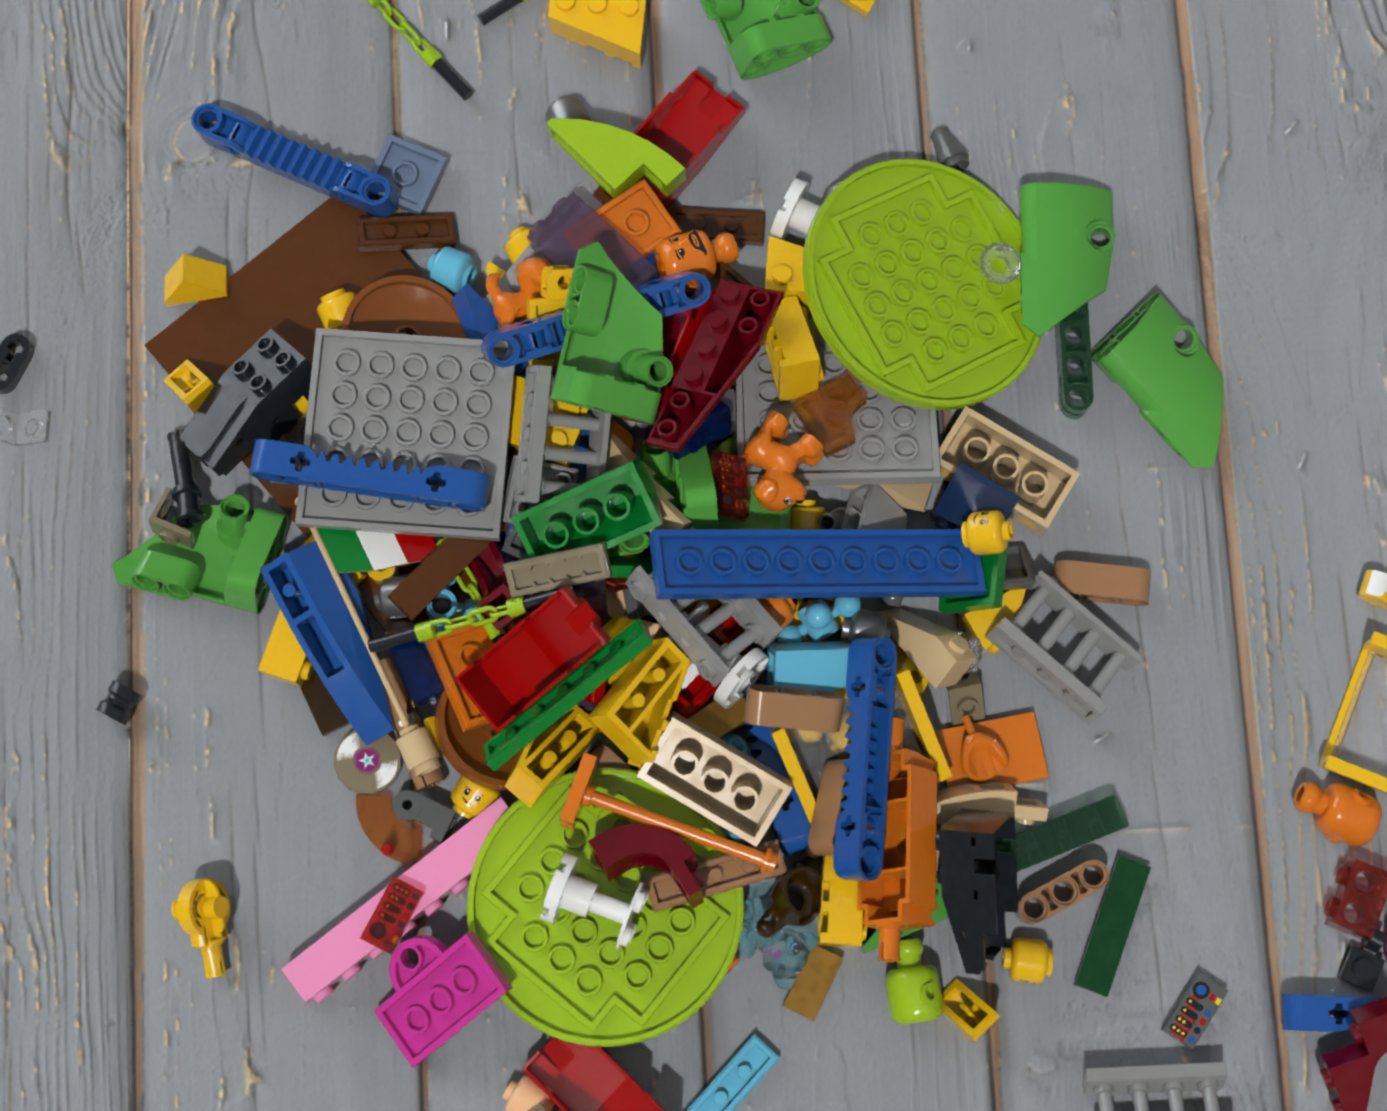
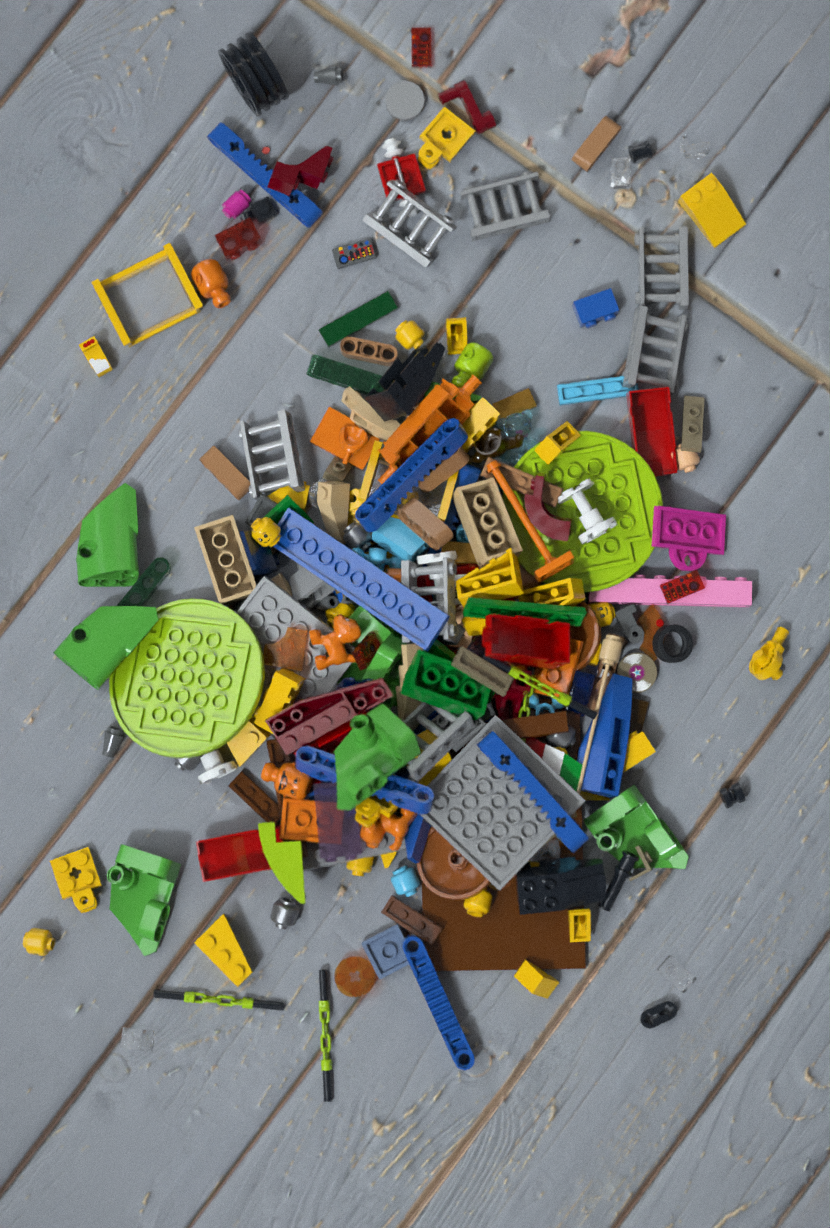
camera: 145 degrees left, 5 degrees up
clear piece [979,243,1021,285] -> none
none -> clear orange plate [335,956,375,997]
none -> yellow slope [534,421,581,465]
none -> black tyre [652,624,693,663]

